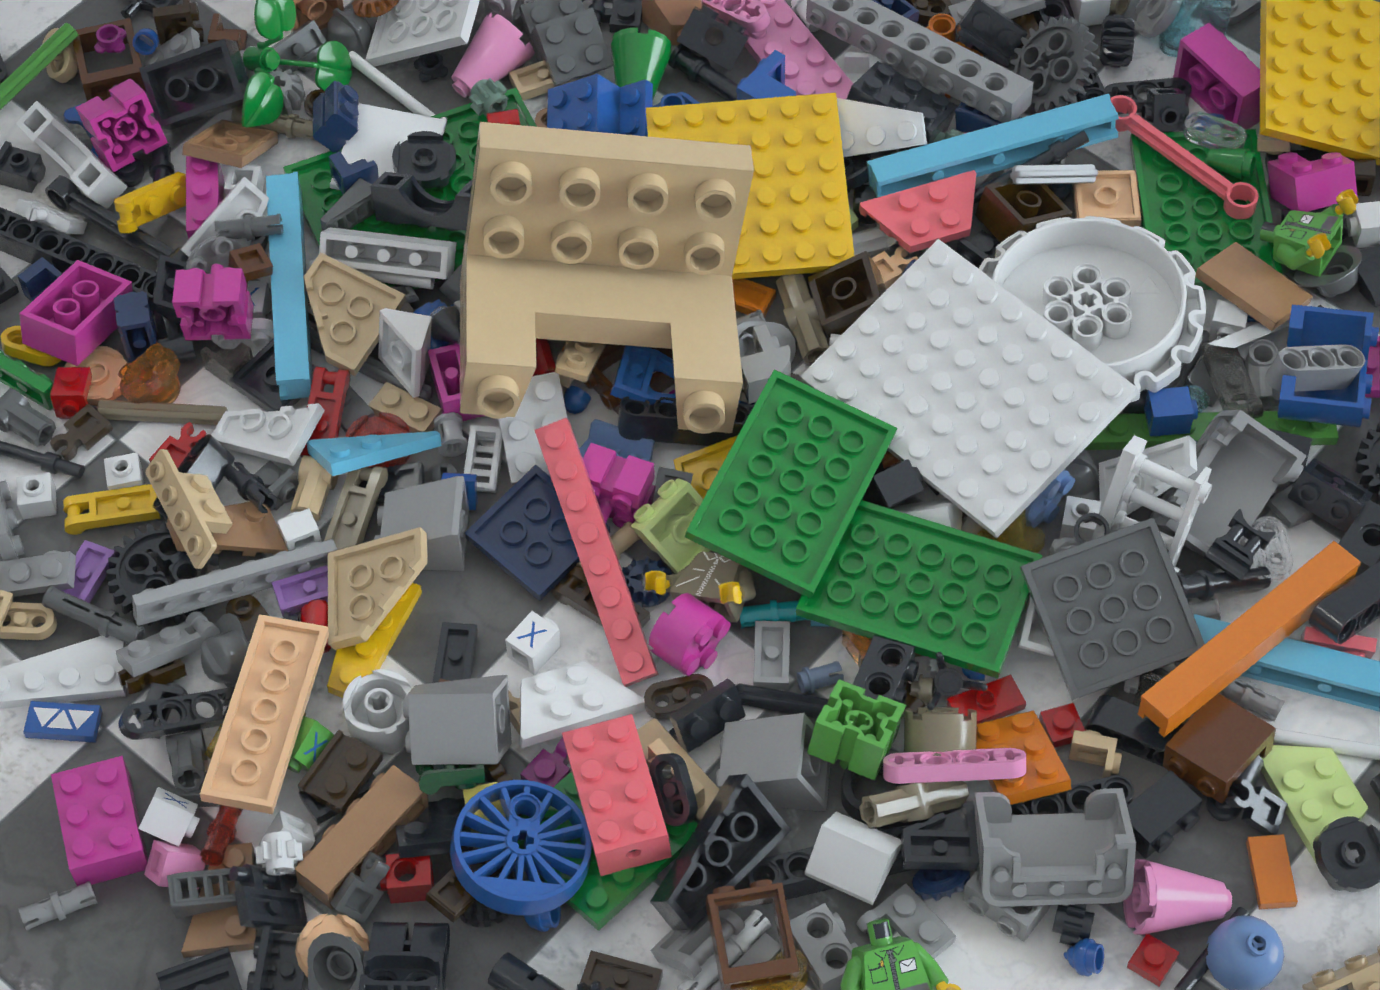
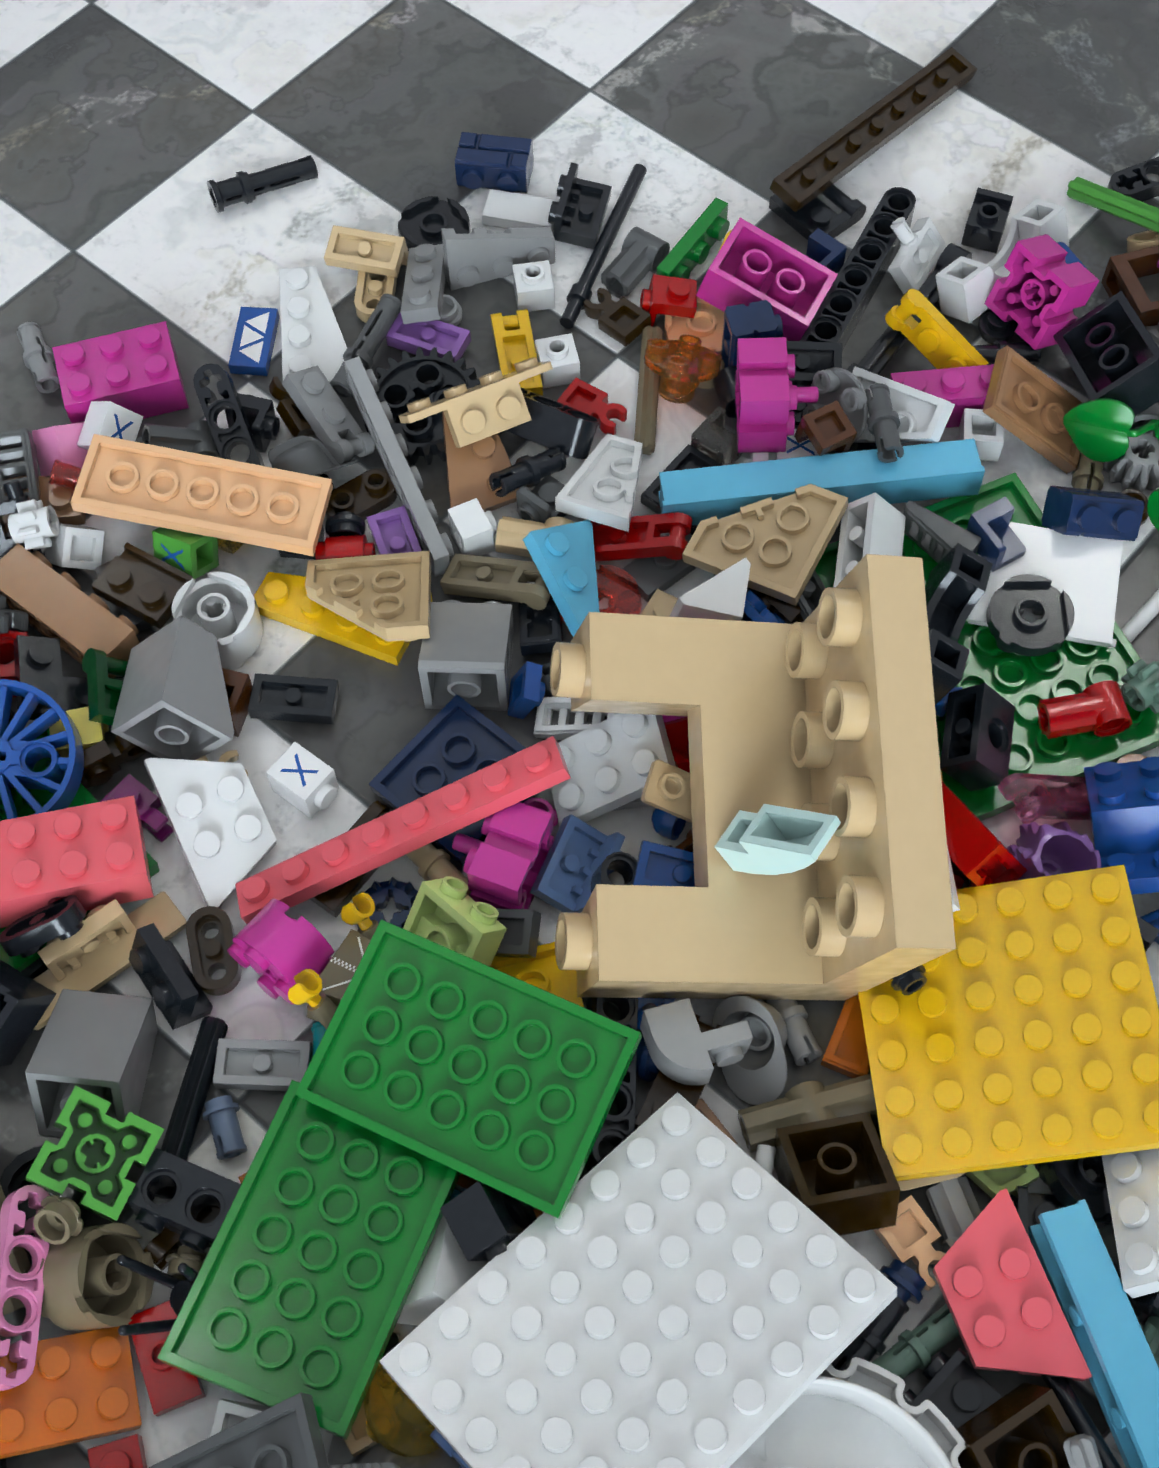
camera: 90 degrees right, 5 degrees up
none -> dark tan plate [33,1195,83,1245]
none -> light aqua slope [715,804,841,875]

